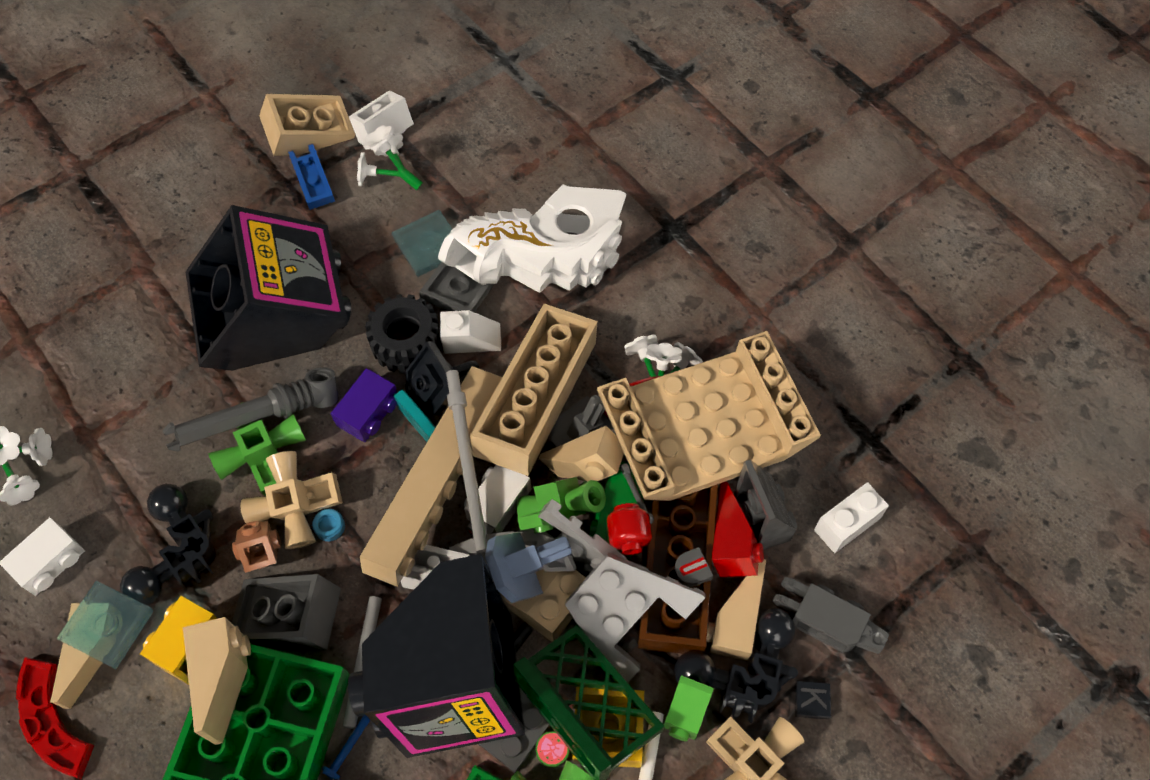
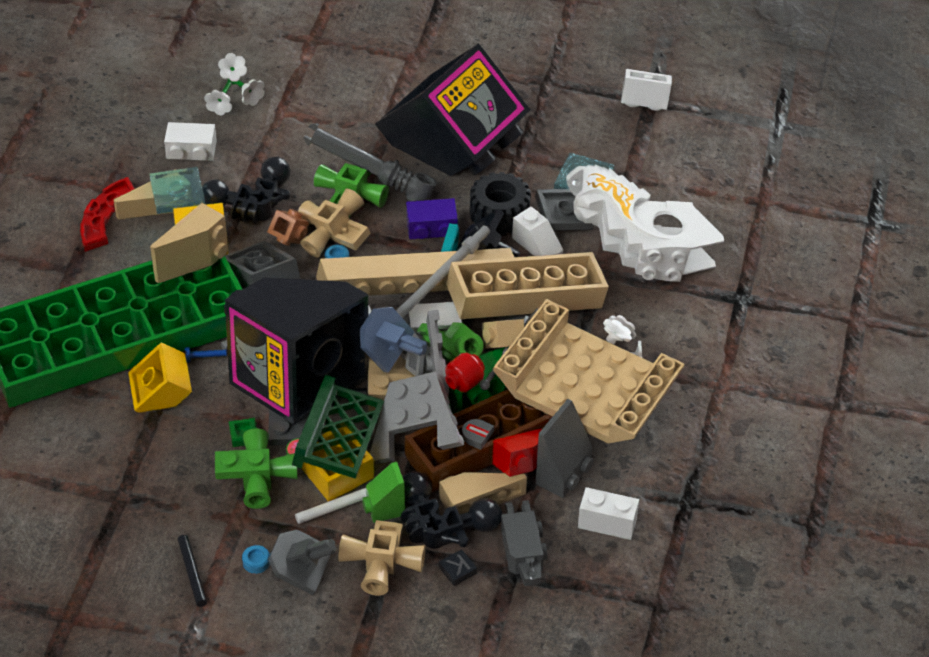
camera: 50 degrees right, 15 degrees down
tan slope [259,94,355,156] -> none
blue hinge [288,144,335,210] -> none
white plant [357,125,423,191] -> none

